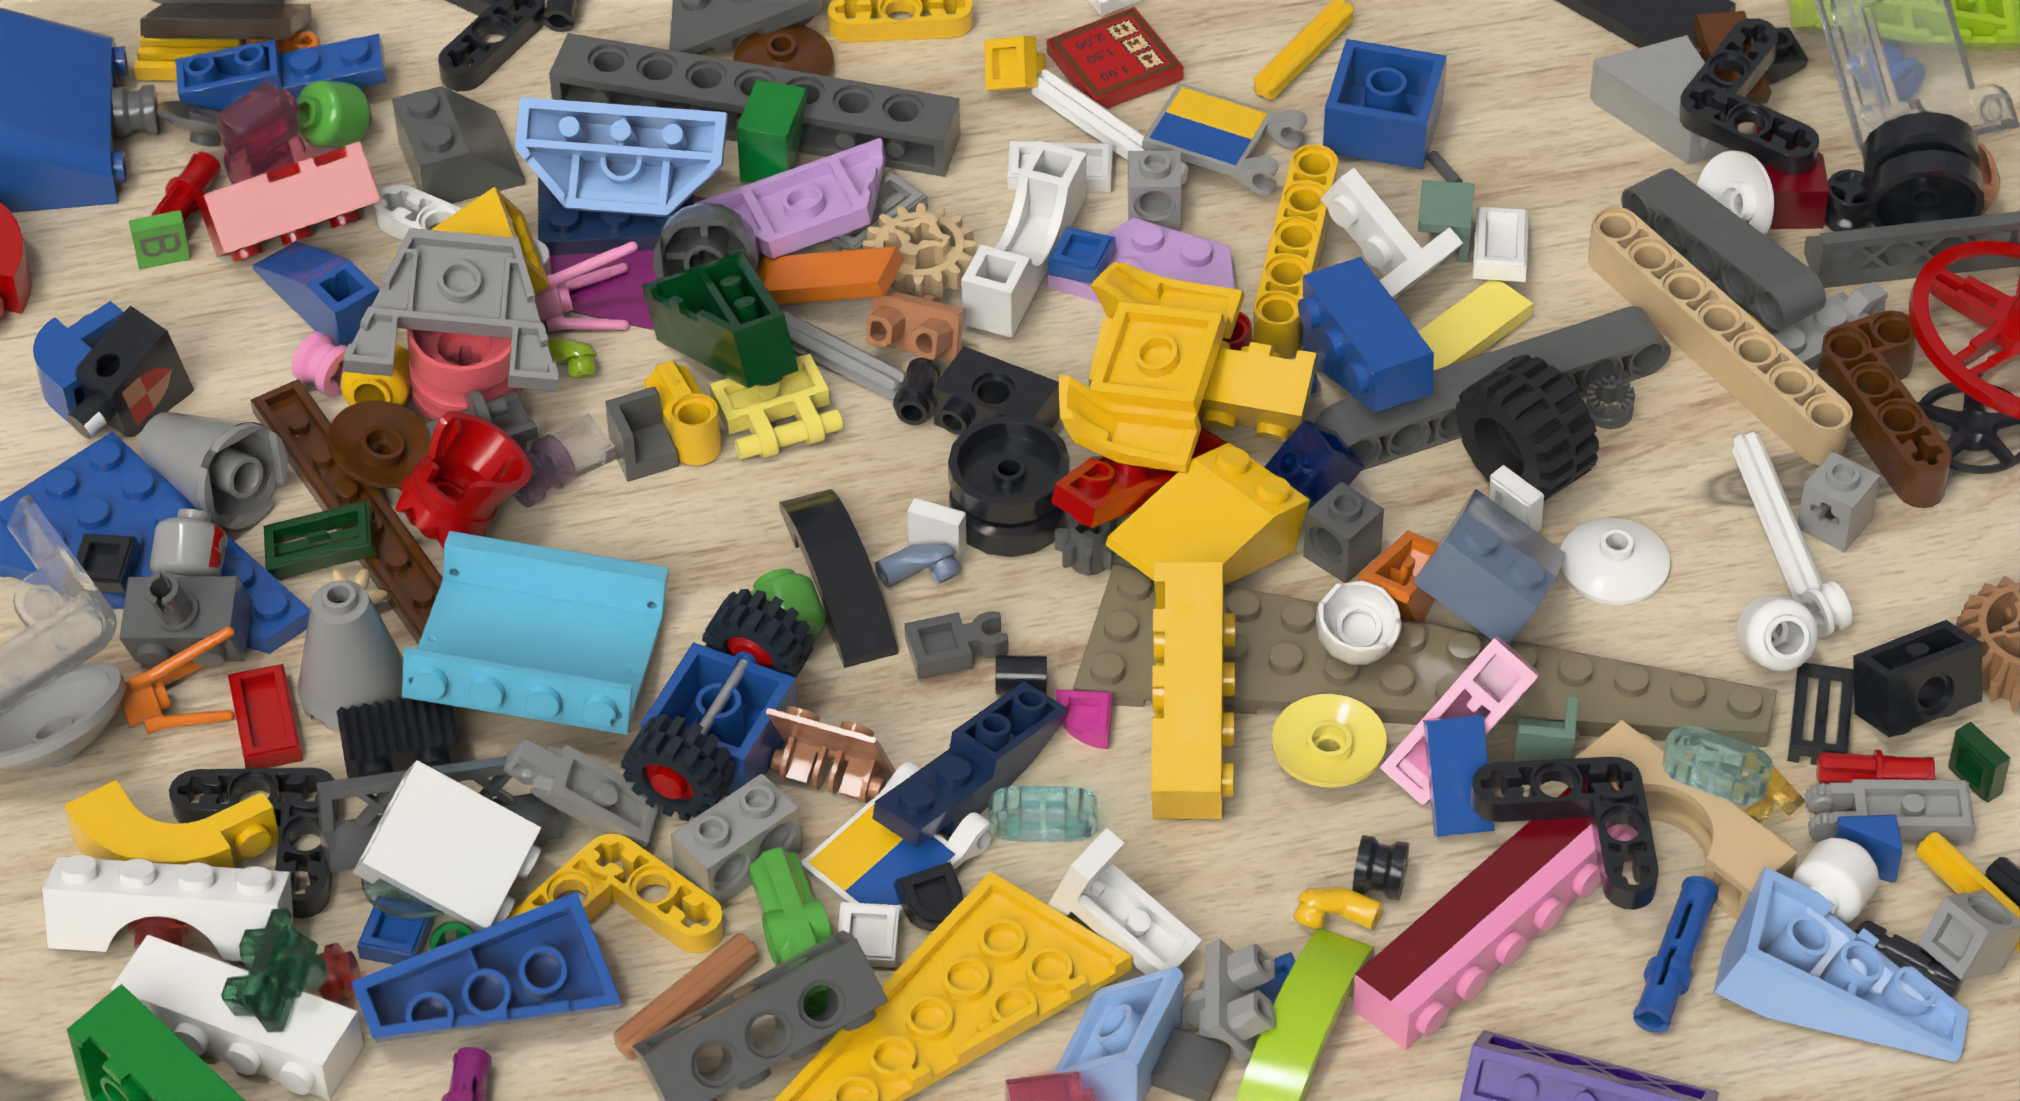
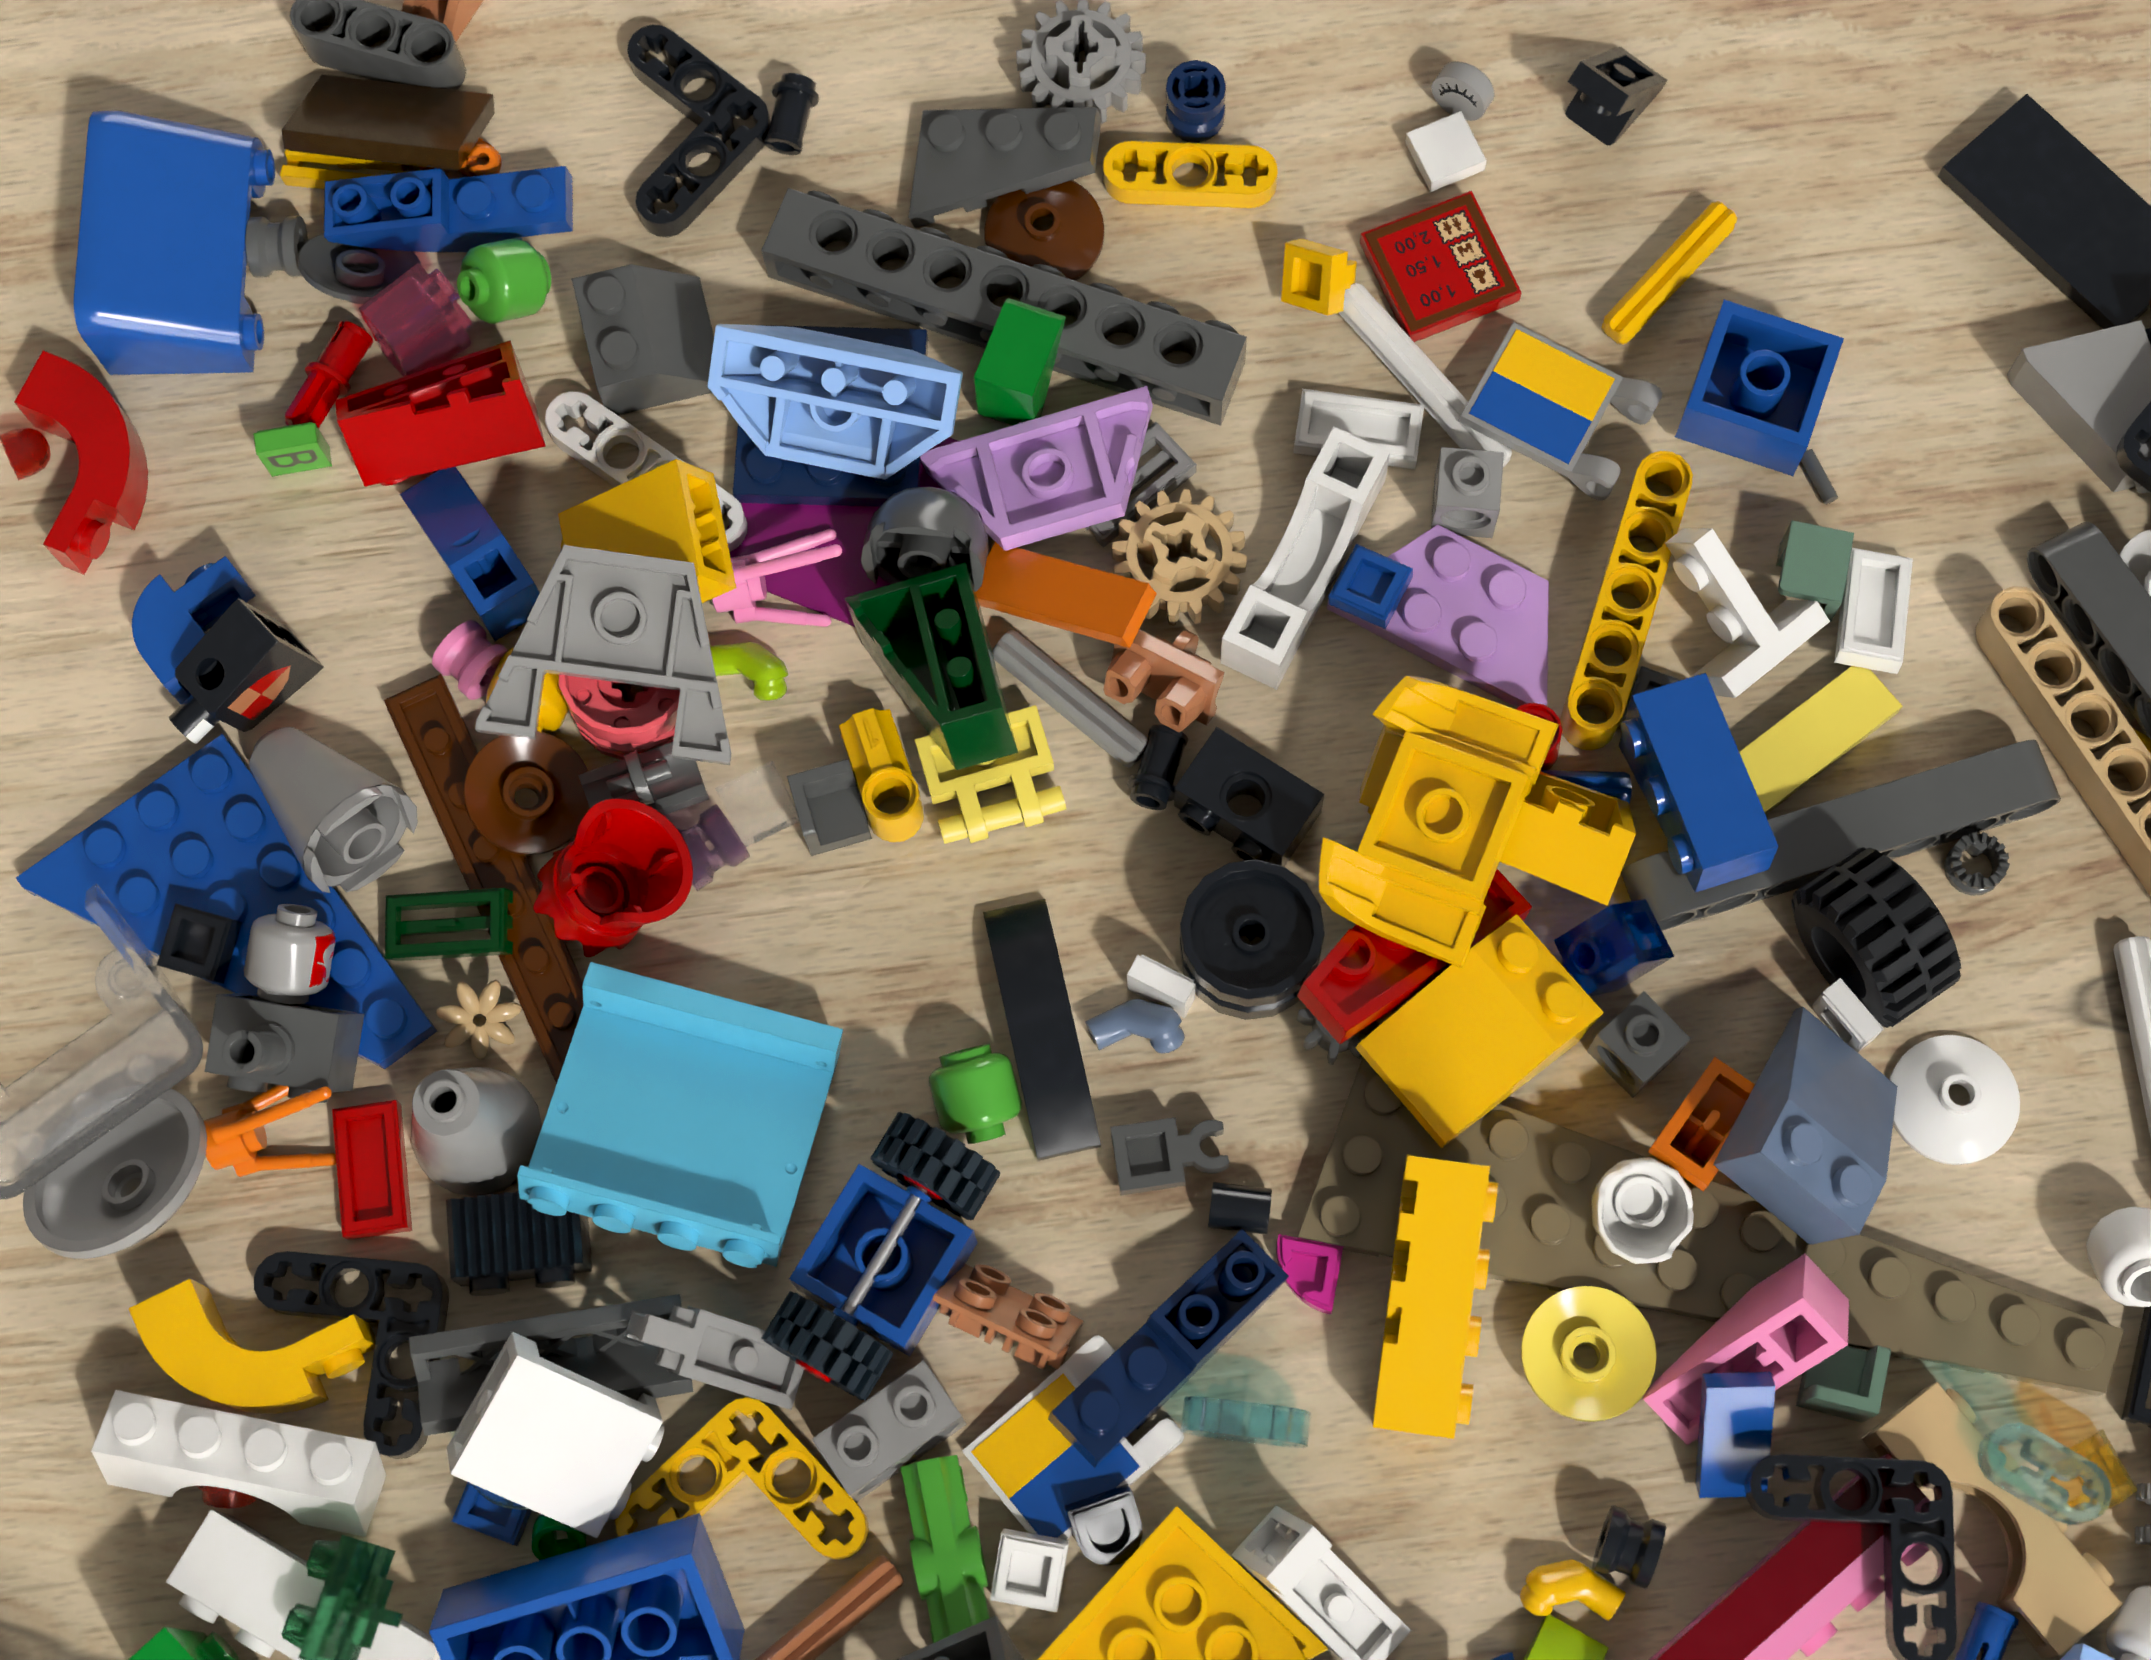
camera: 10 degrees right, 25 degrees up
clear red plate [312,942,361,1002] -> none

